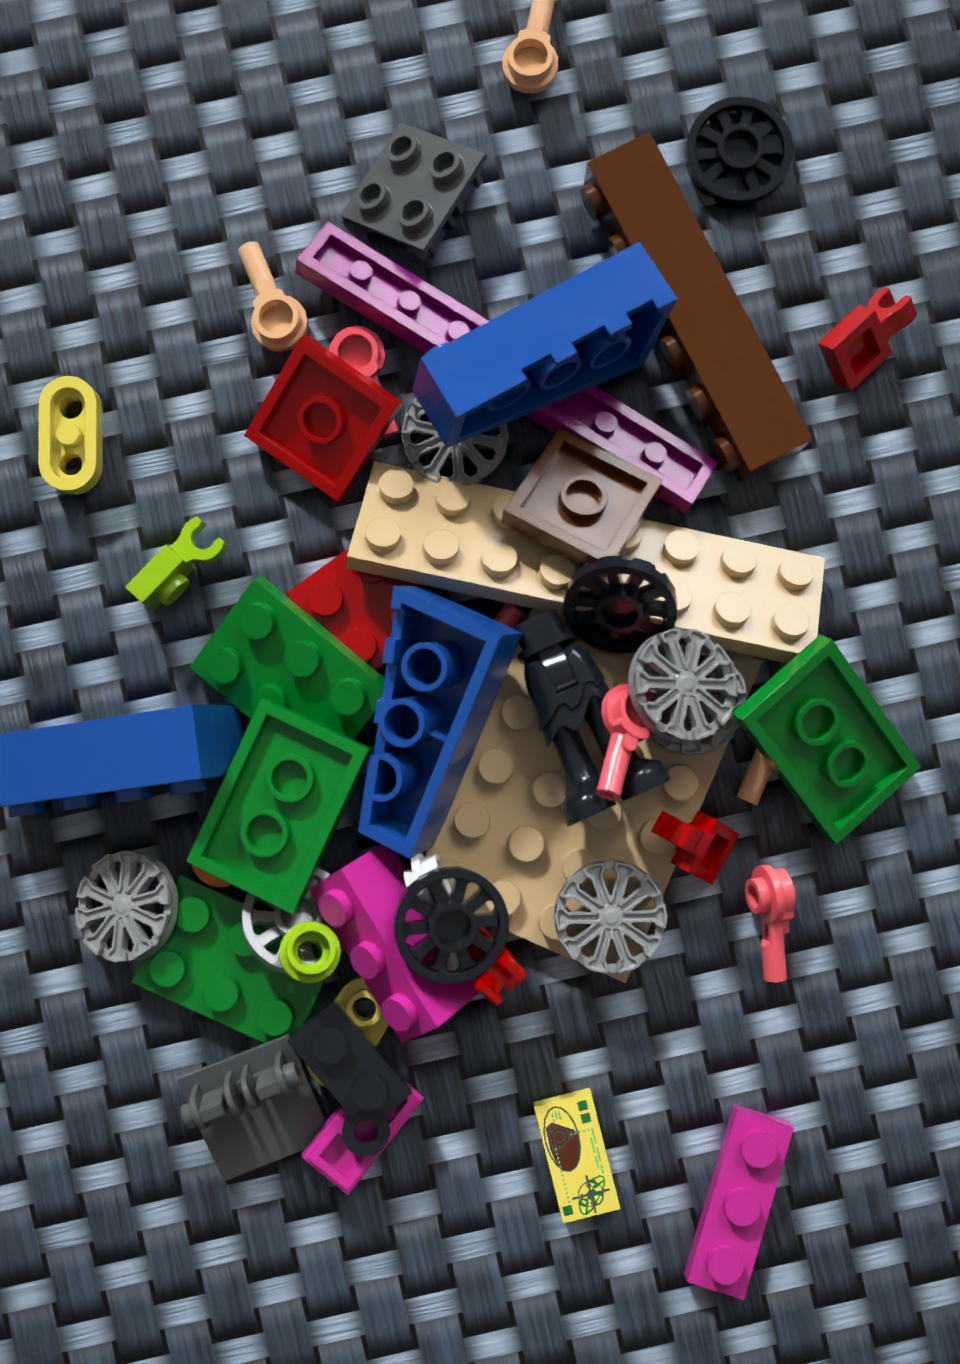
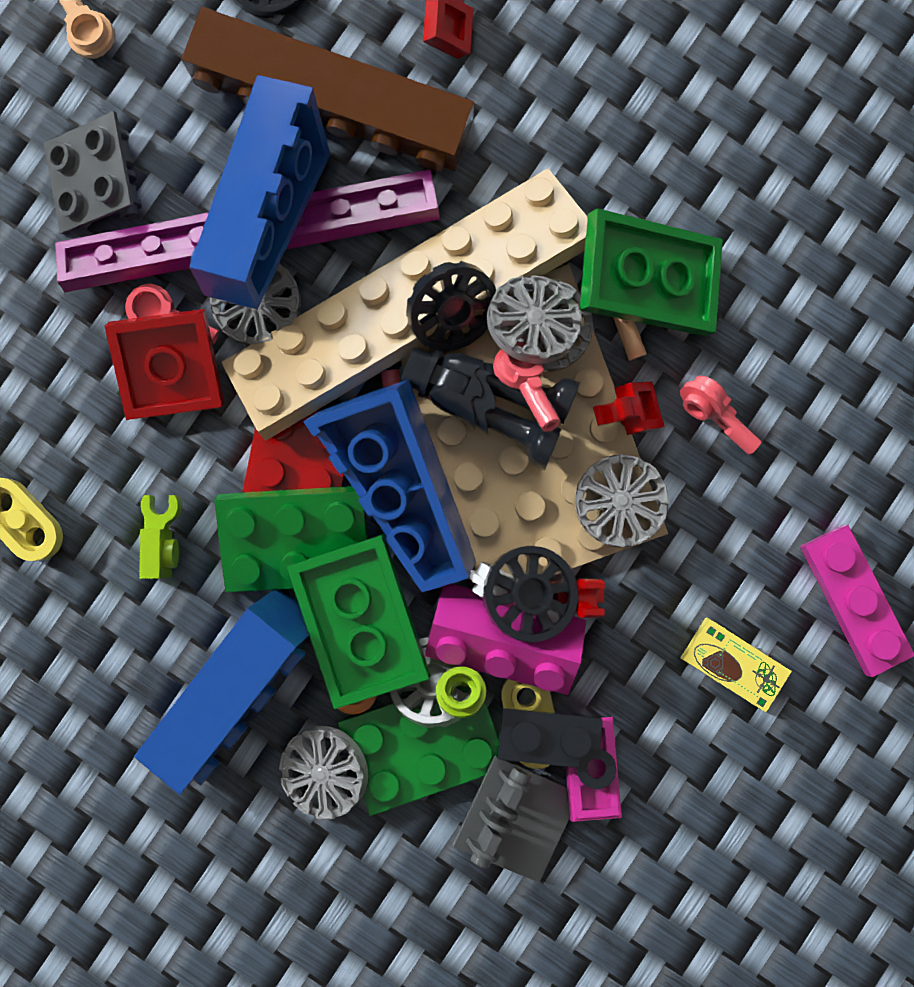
camera: 40 degrees left, 0 degrees up
light nougat plate [238,241,309,352] -> none
plate [501,428,663,578] -> none

